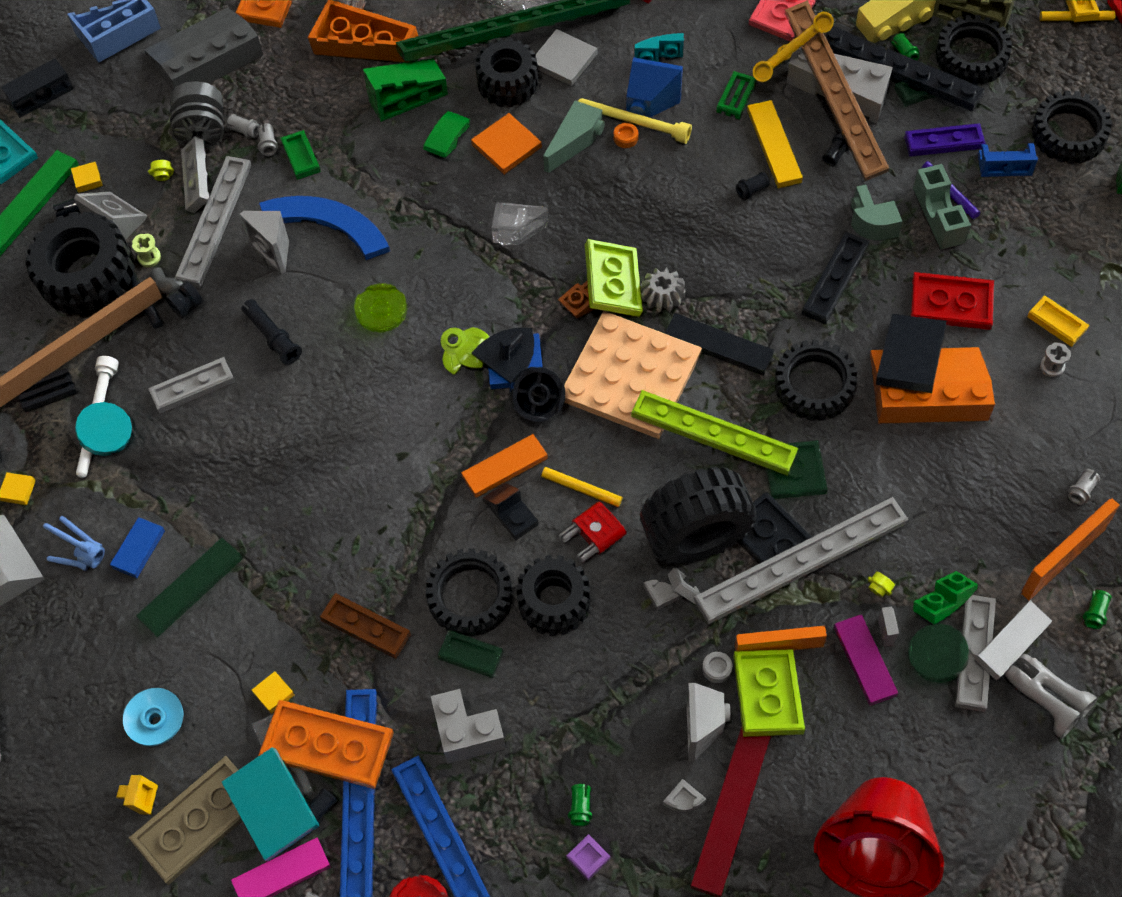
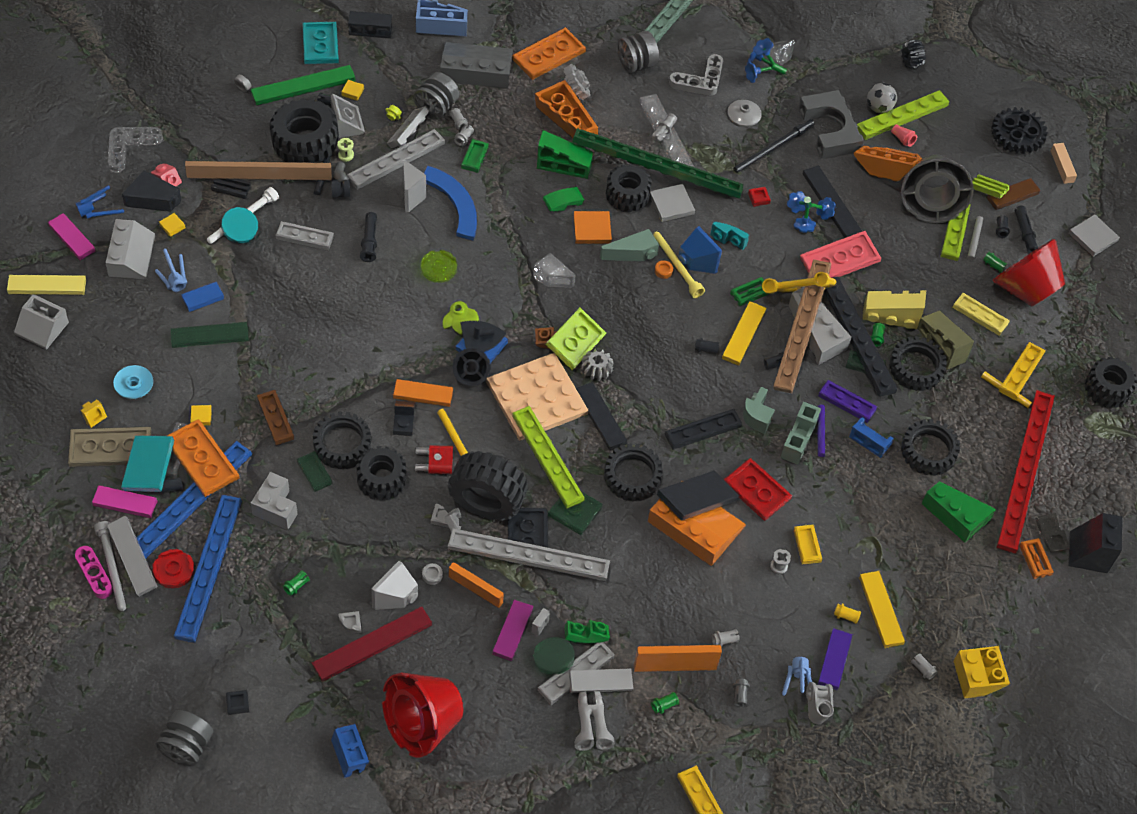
camera: 30 degrees right, 5 degrees down
medium lavender tile [566,834,610,881] -> none
lime tile [733,649,805,737] -> none
neon yellow plate [867,571,895,598] -> none

